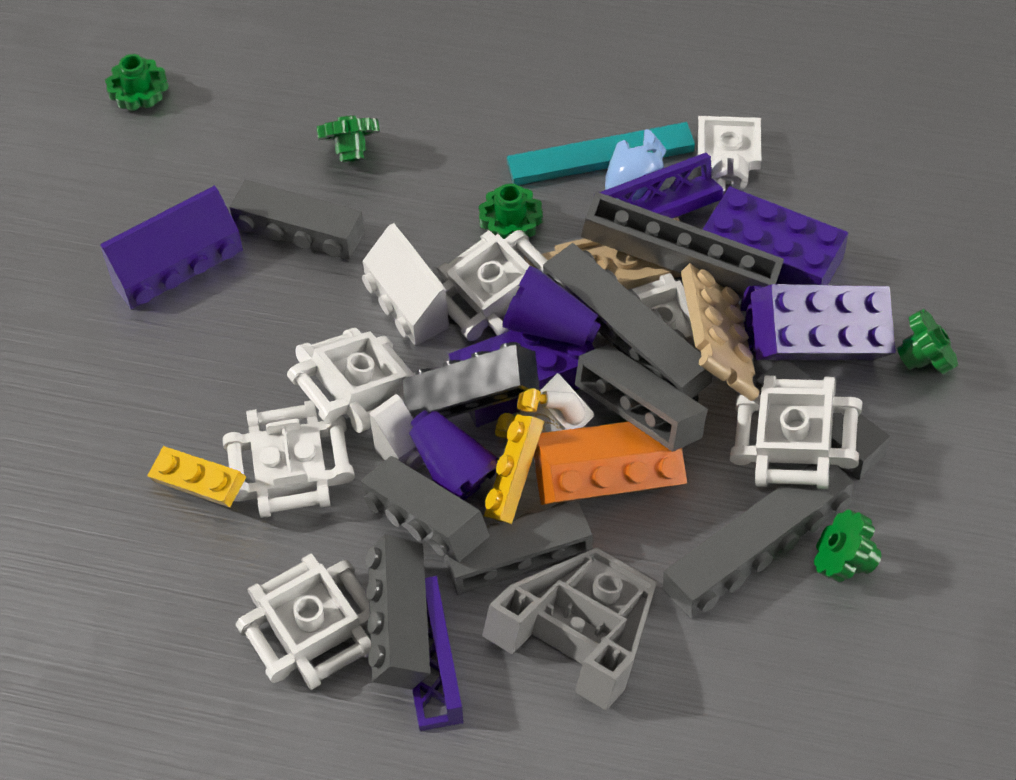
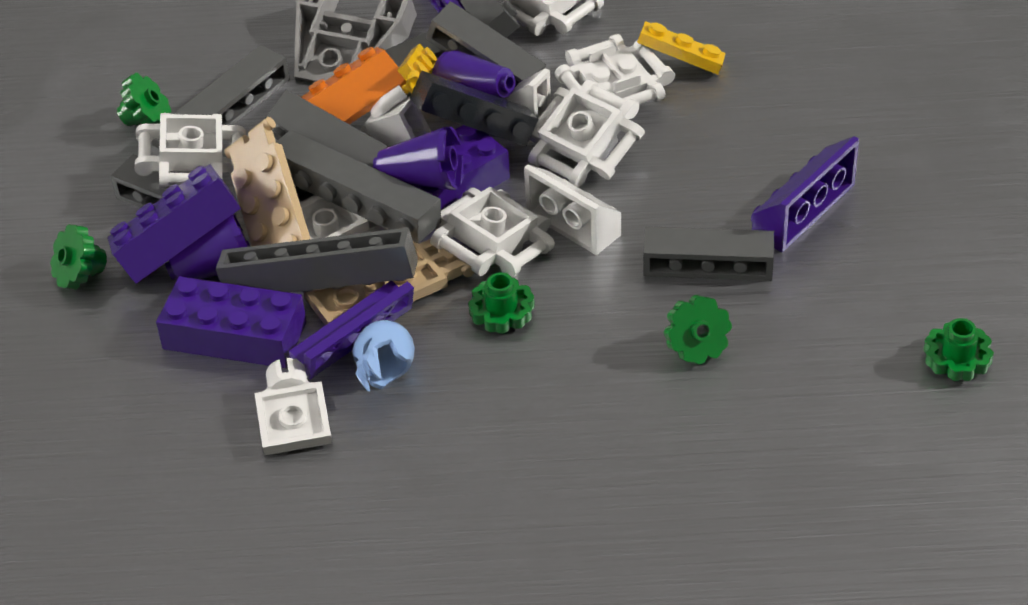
camera: 165 degrees right, 10 degrees down
teal tile [507,122,695,185] -> none

